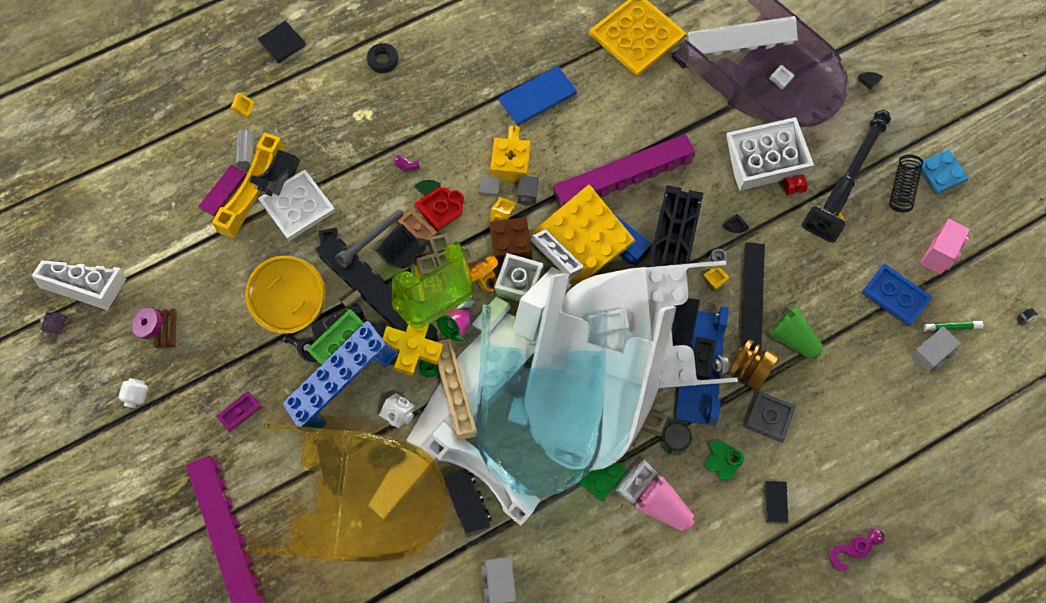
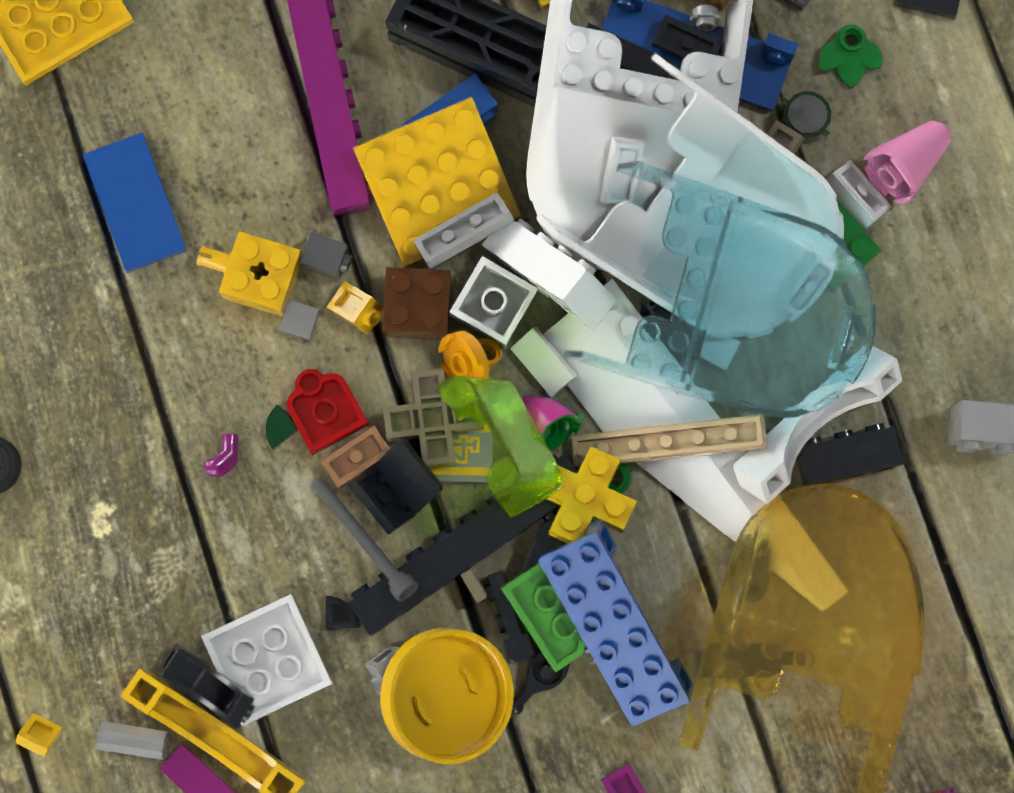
camera: 80 degrees left, 15 degrees up
white brick [379,393,415,428] -> none

